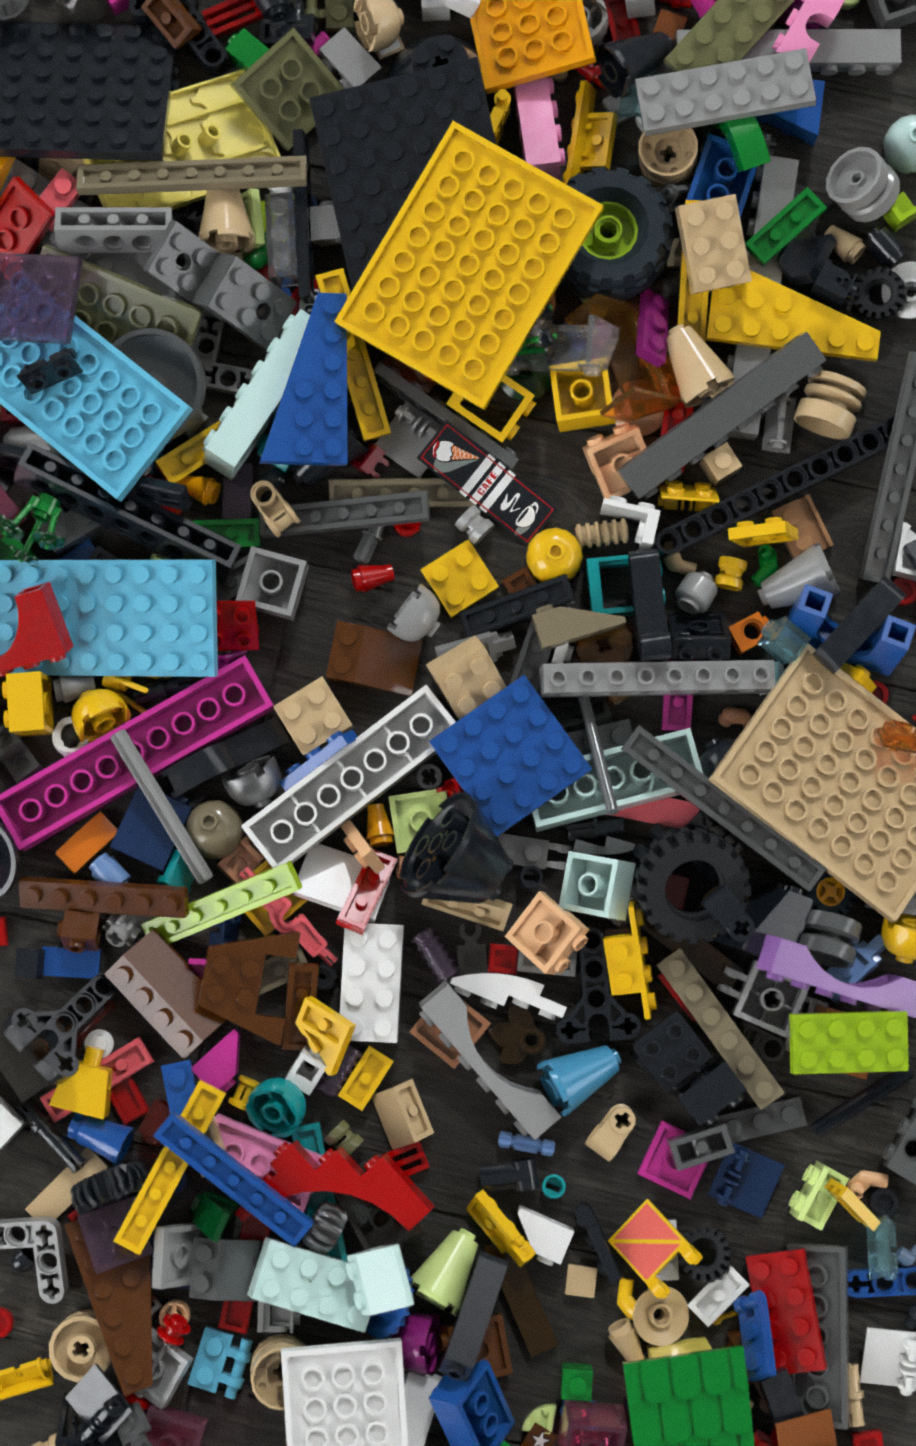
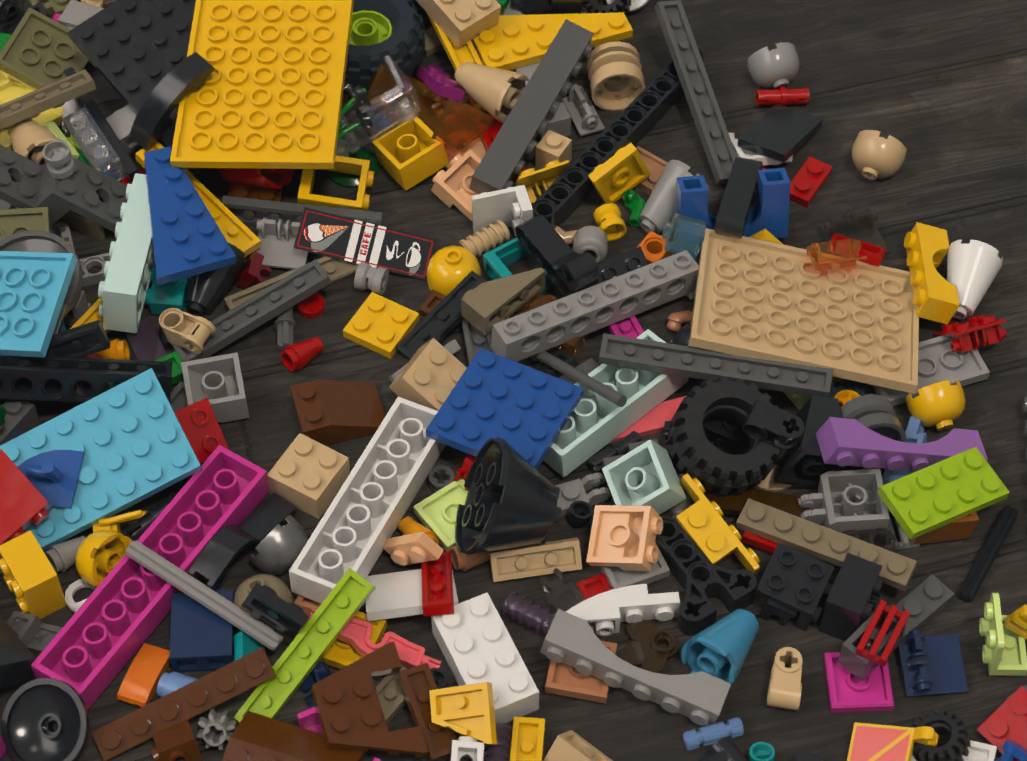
camera: 30 degrees left, 30 degrees down
plate [280,729,358,792] -> none
light grey cylinder [386,584,440,642] -> none
none -> blue shield [18,450,85,509]
none -> light grey wheel [42,140,76,179]
none -> black slope [129,52,215,152]
none -> black plate [241,583,309,639]
none -> red tile [855,599,910,667]

